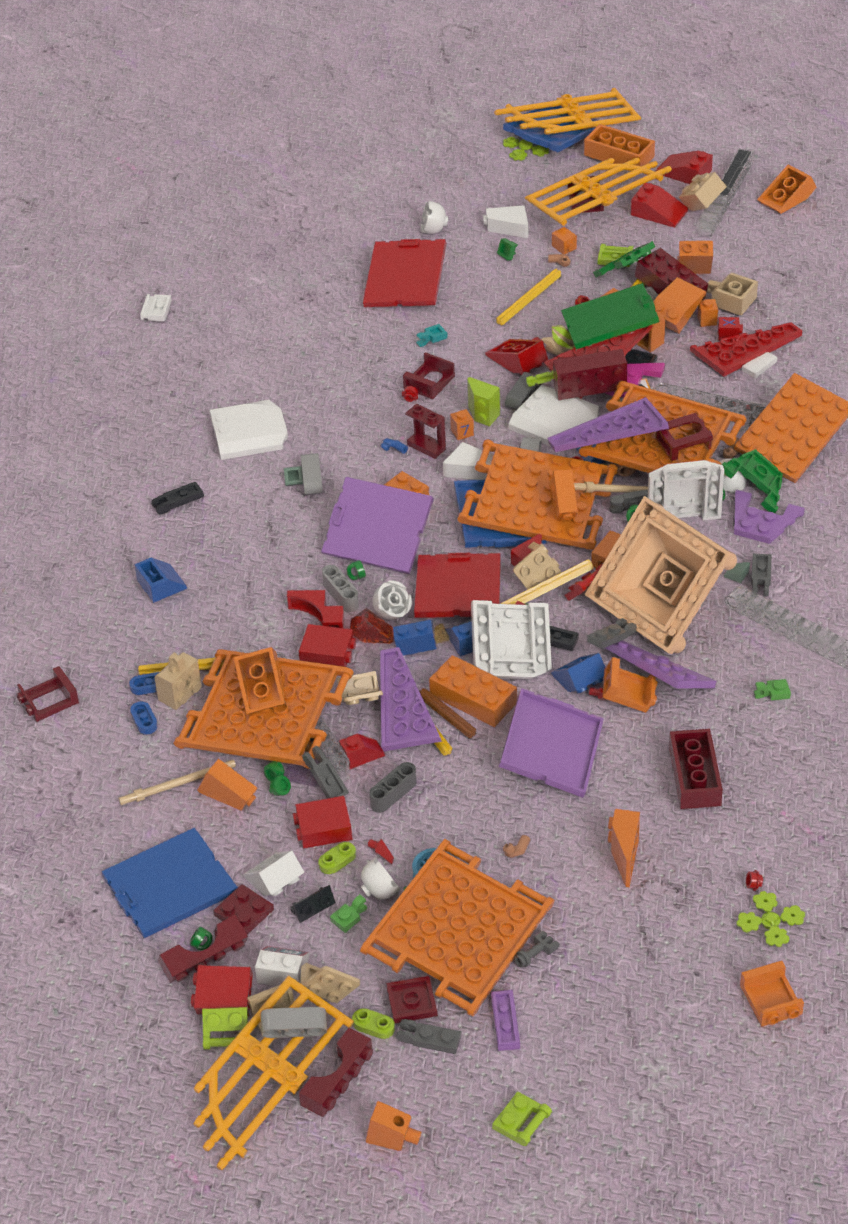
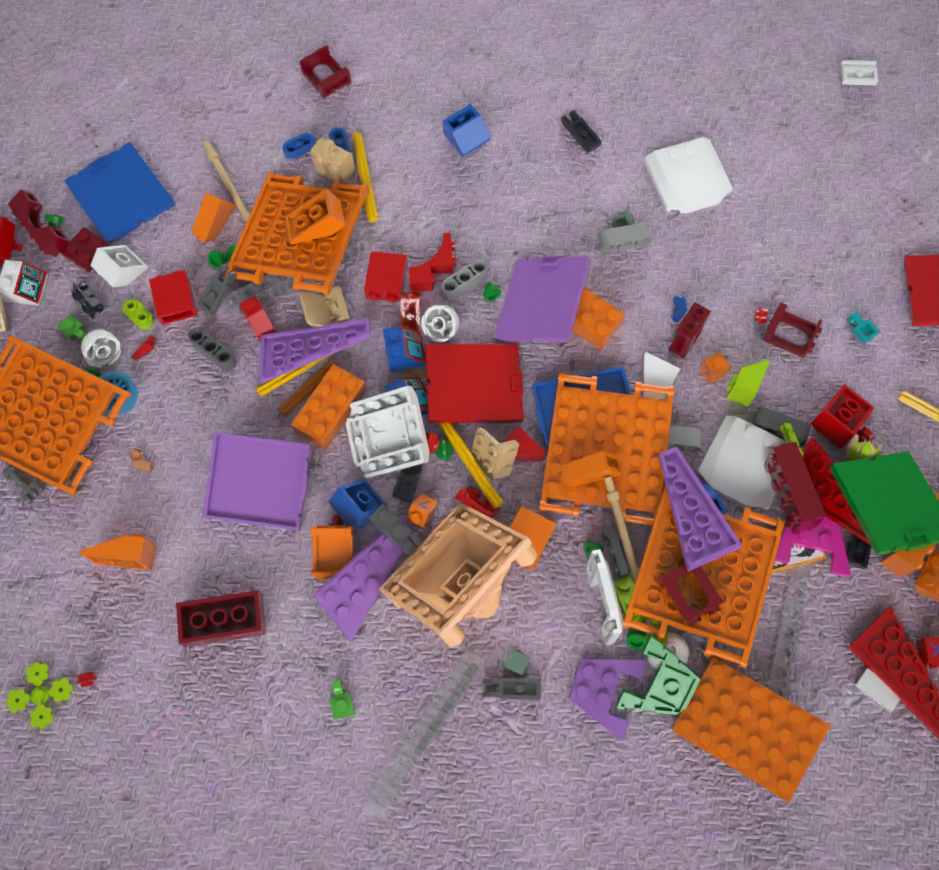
camera: 85 degrees right, 25 degrees up
none -> orange brick [406,493,438,528]

